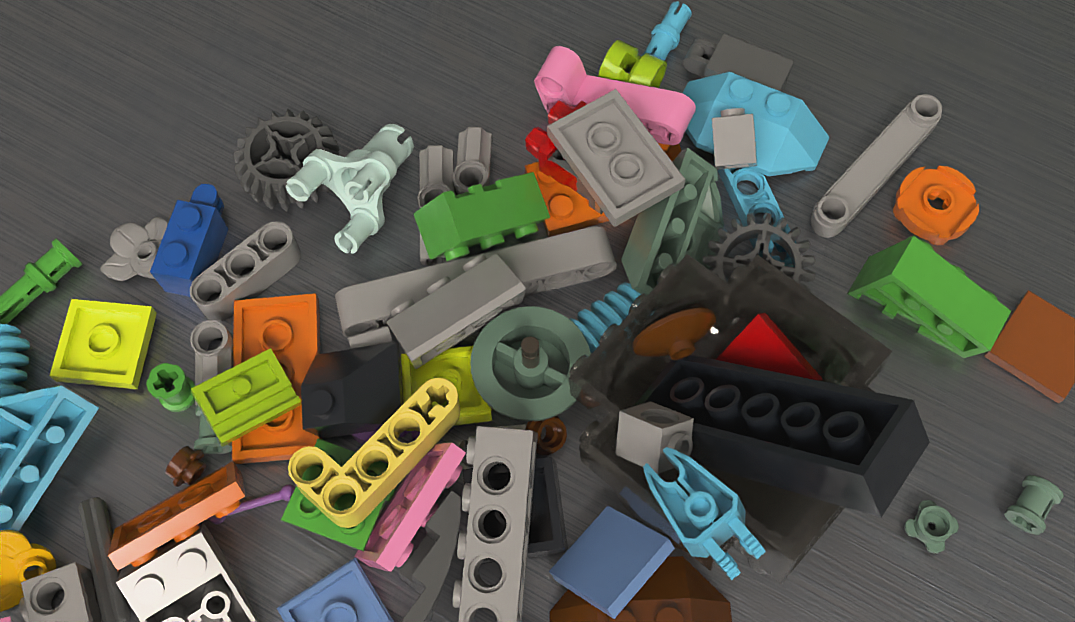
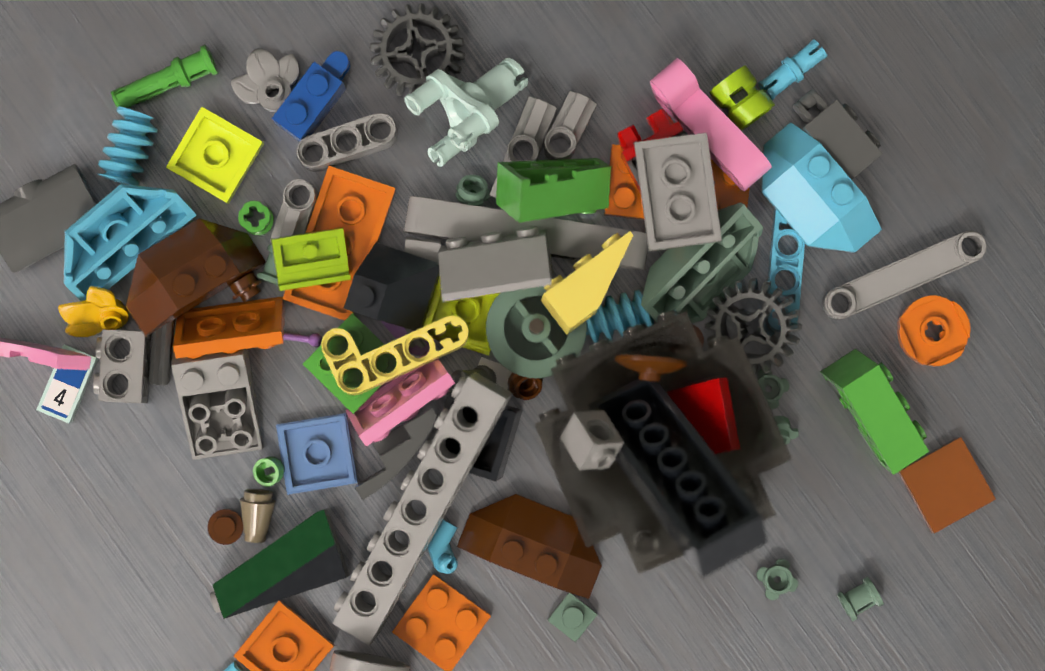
camera: 25 degrees right, 20 degrees up
medium blue tile [549,506,675,619] -> none
medium azure hinge [643,447,766,580] -> none
light grey brick [712,108,757,170] -> none
none -> reddish brown wedge [126,218,266,337]
none -> sand green plate [455,175,490,206]
none -> light yellow slope [541,231,633,335]

